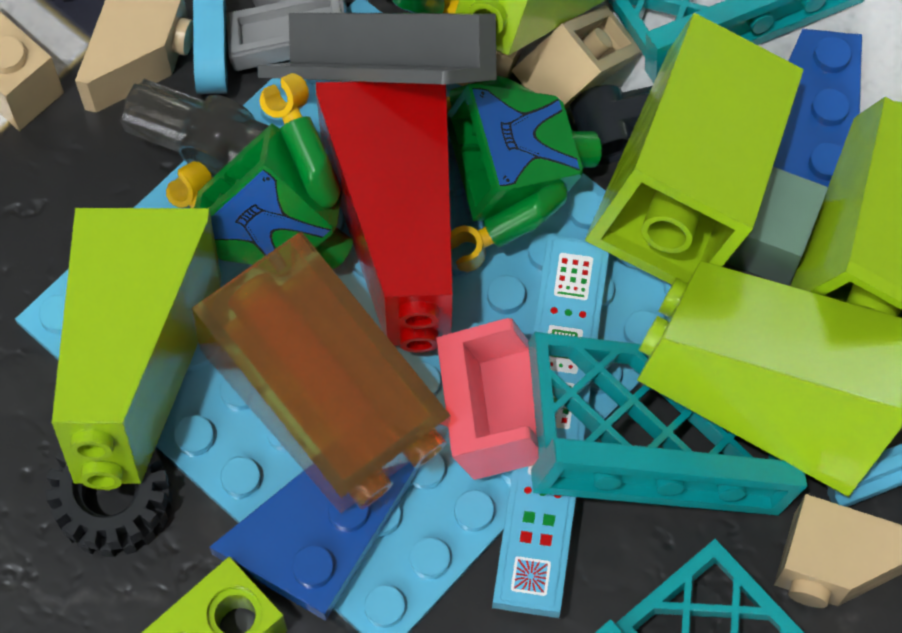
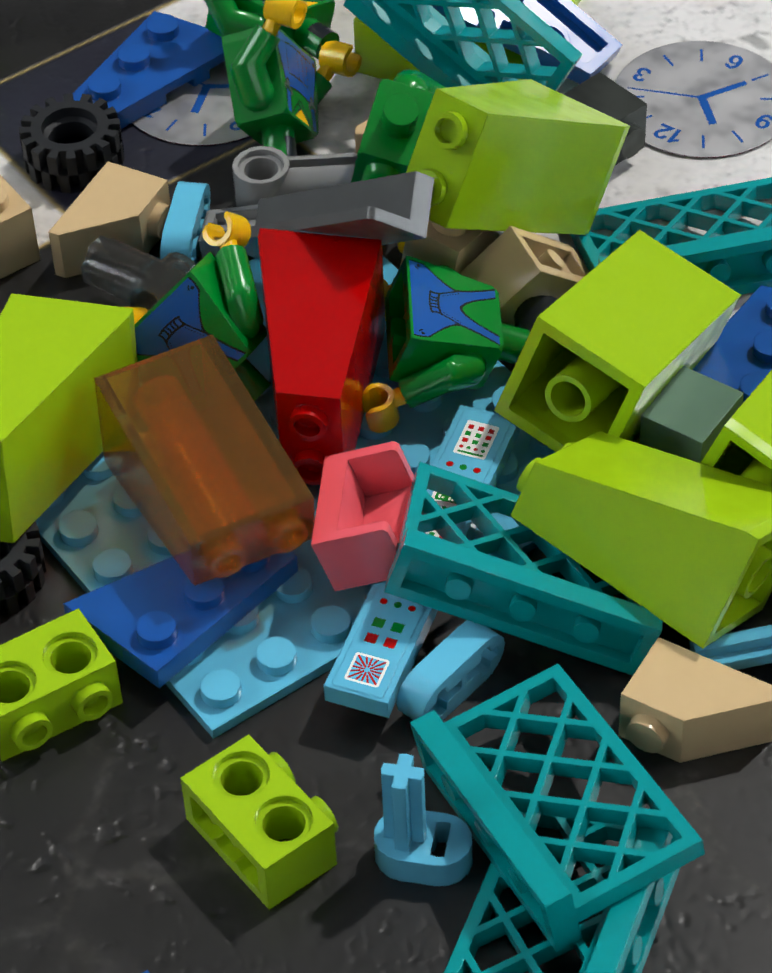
camera: 15 degrees right, 20 degrees down
none -> medium azure beam [396,620,505,721]

